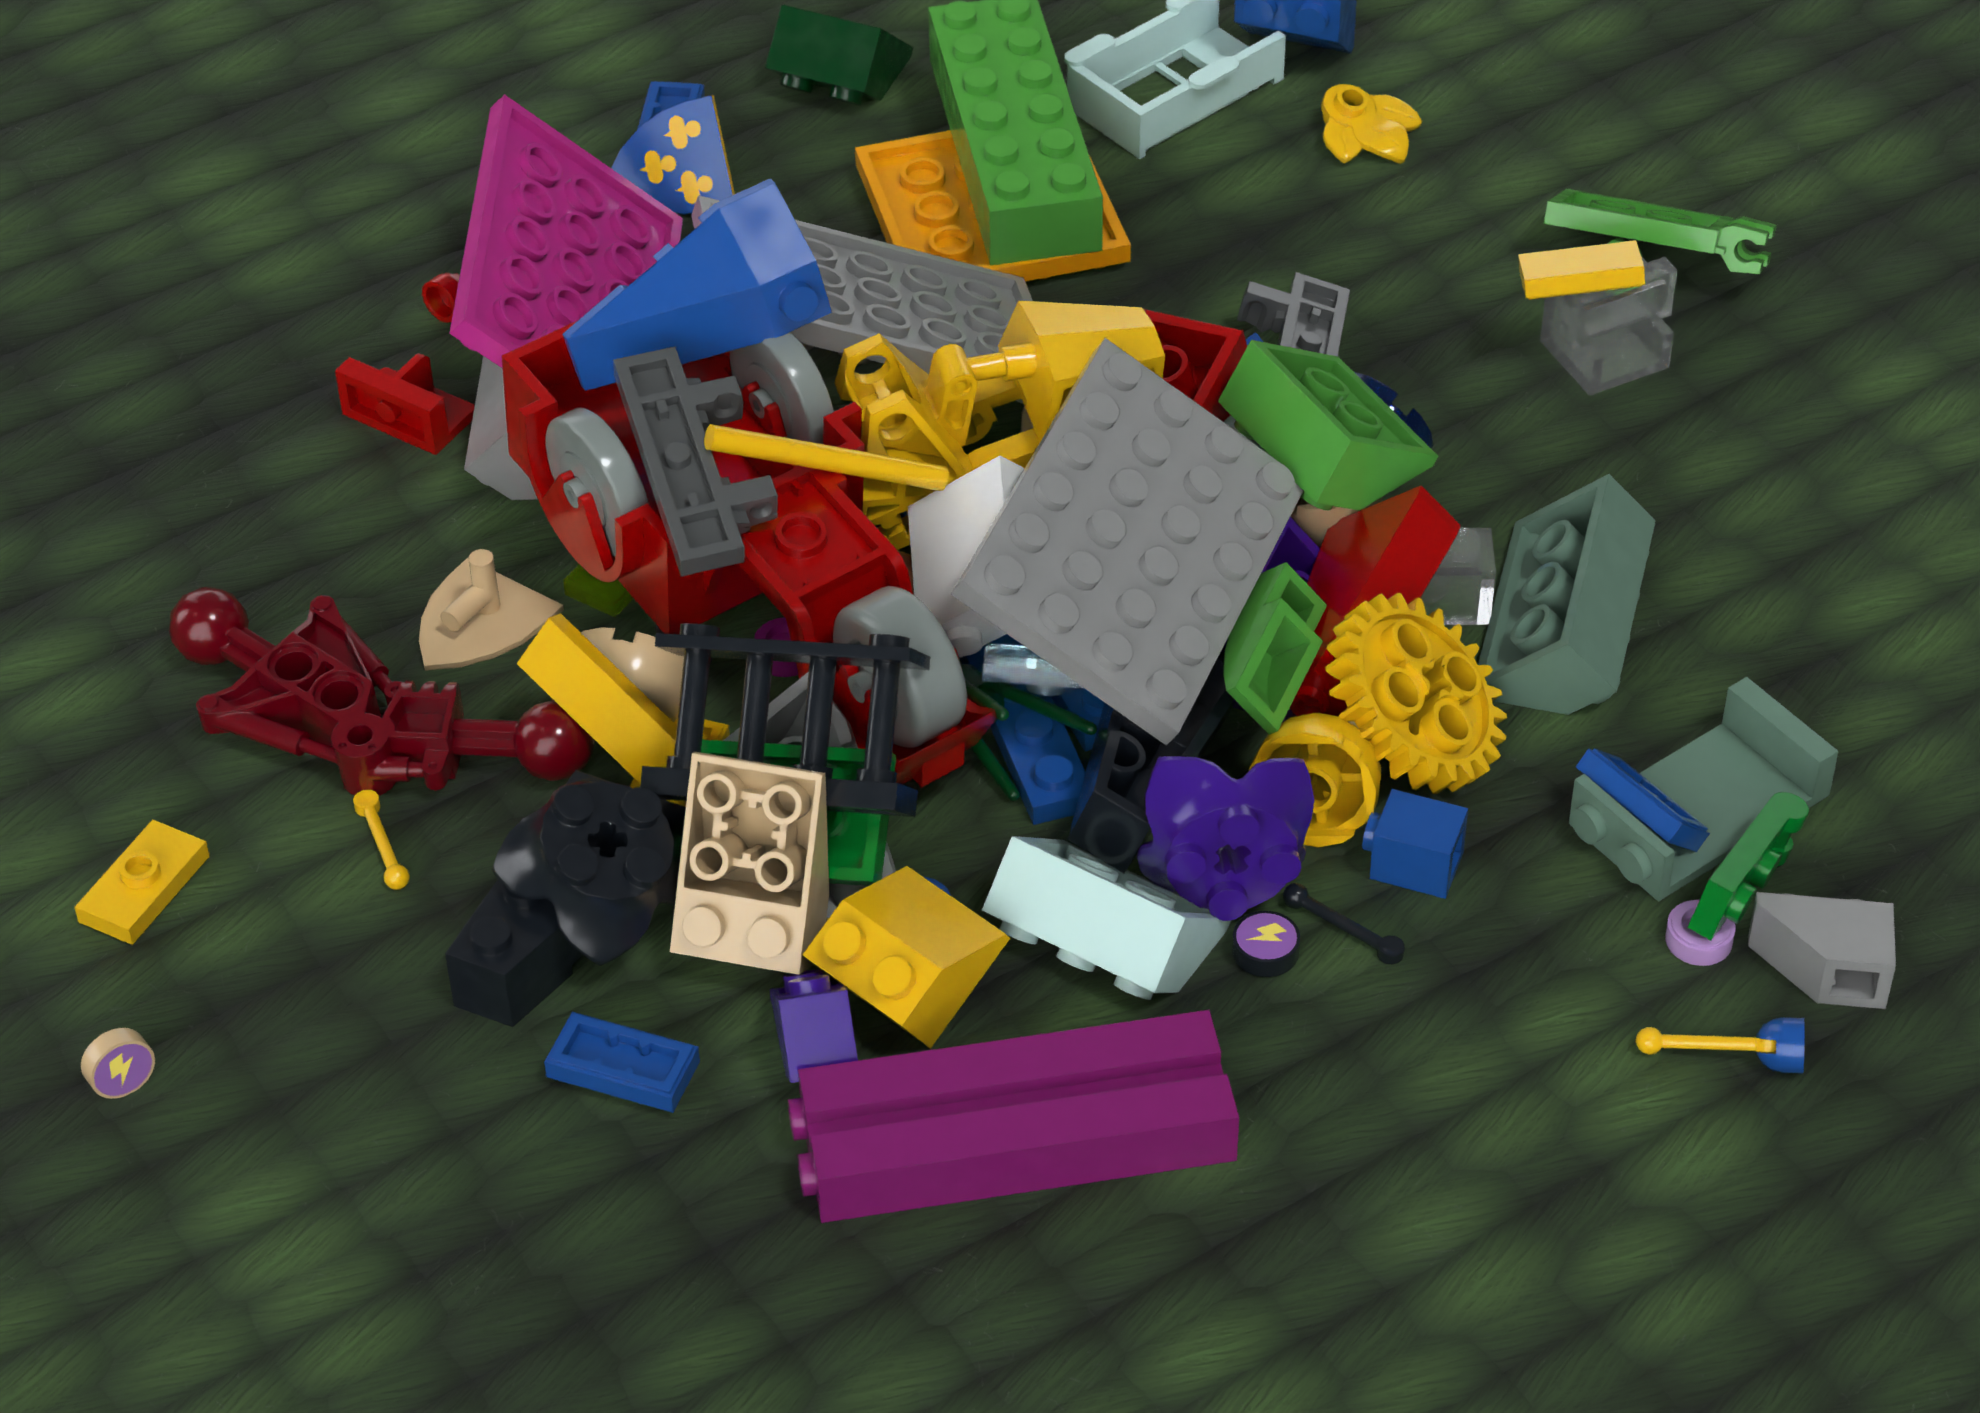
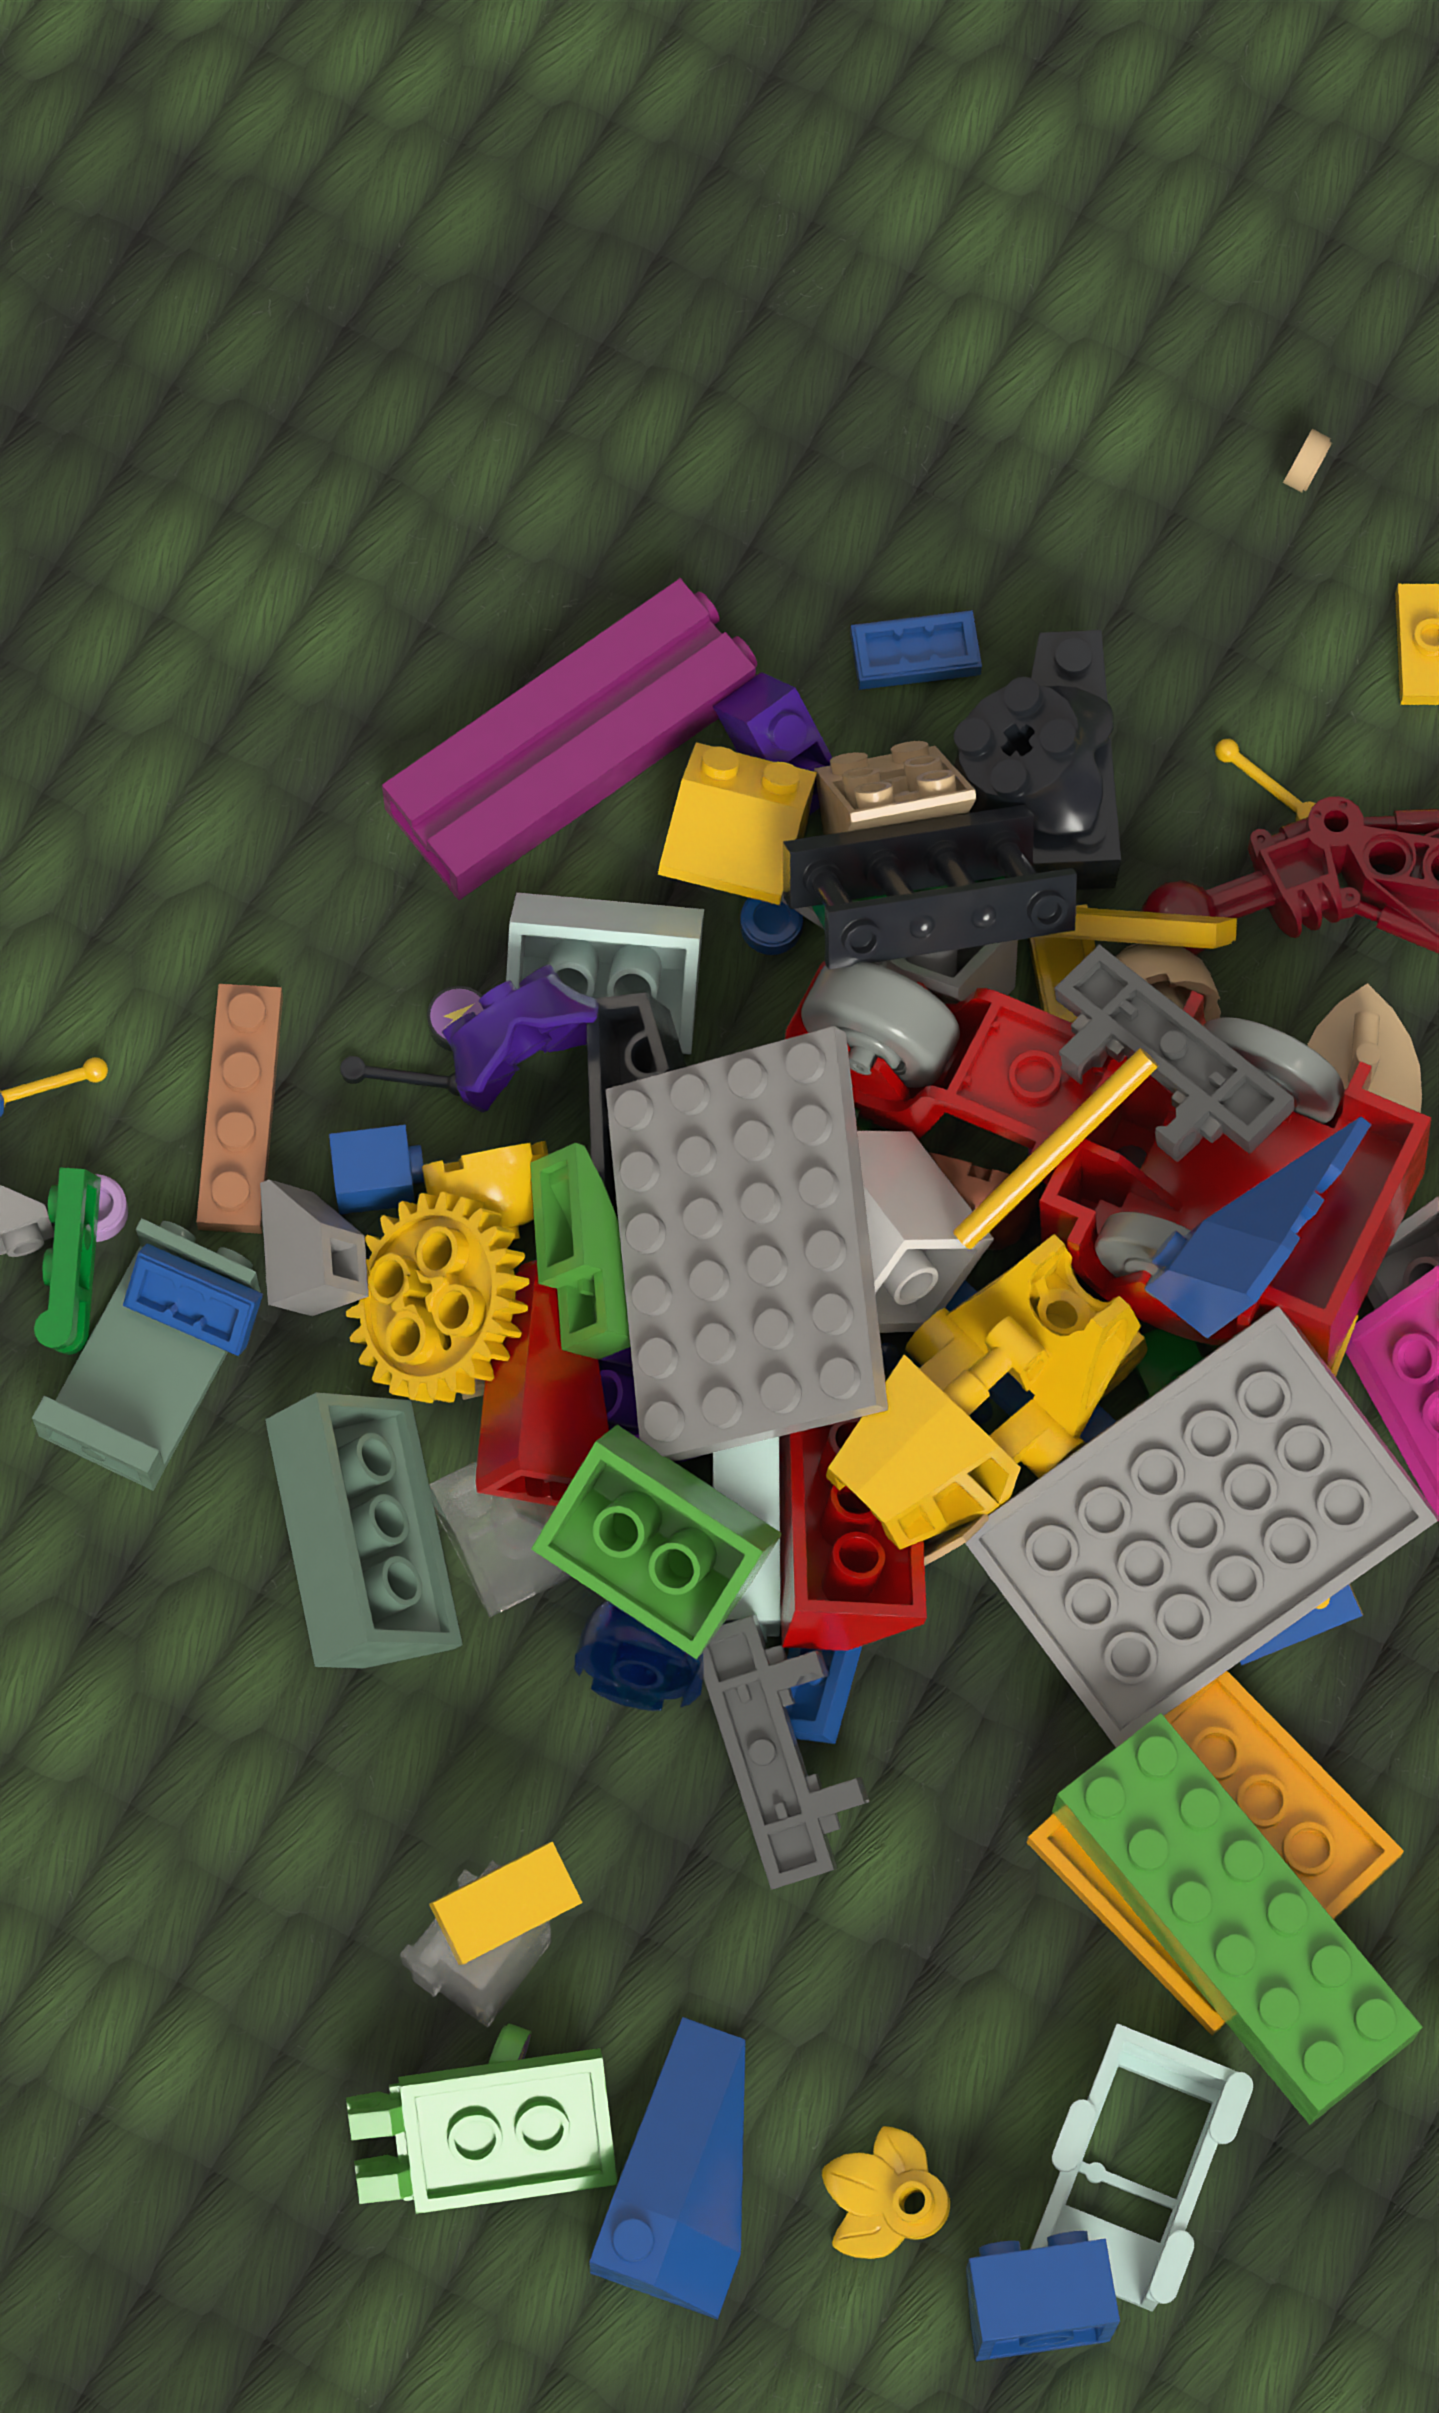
camera: 150 degrees right, 25 degrees up
none -> nougat plate [197,984,283,1234]
none -> light grey slope [260,1180,369,1316]
none -> blue wedge [589,2017,745,2320]

